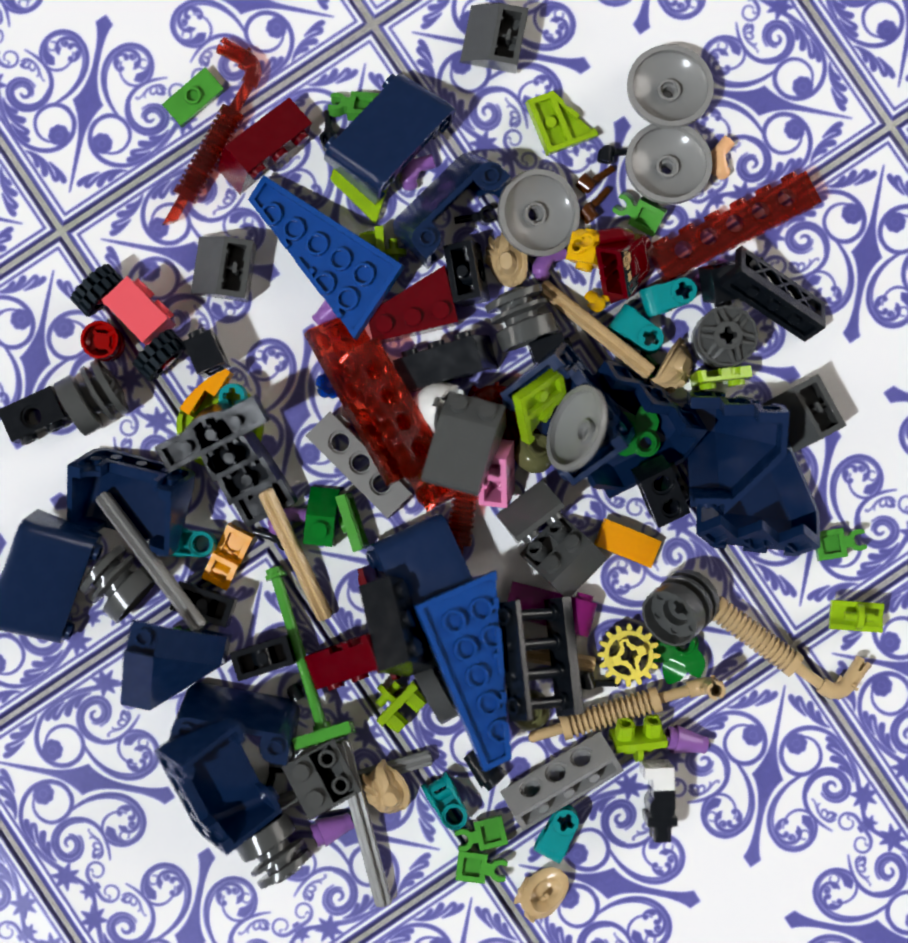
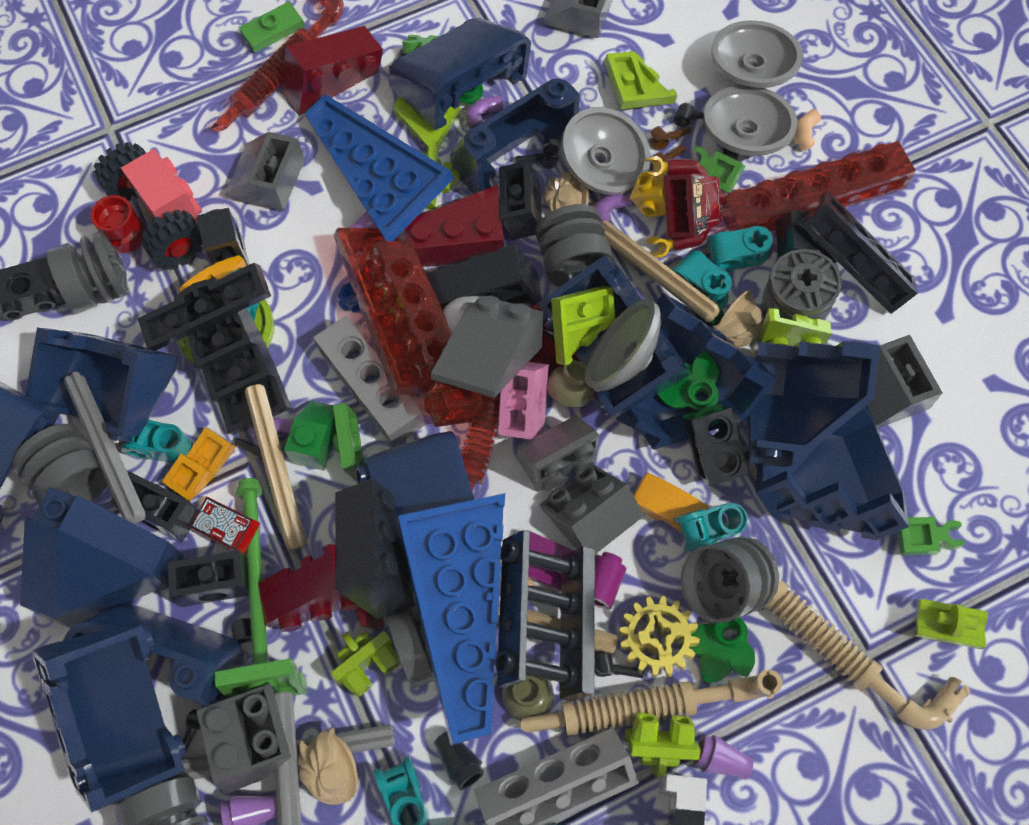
camera: 15 degrees right, 20 degrees down
none -> tile [190,496,260,554]
none -> teal piece [674,502,748,552]

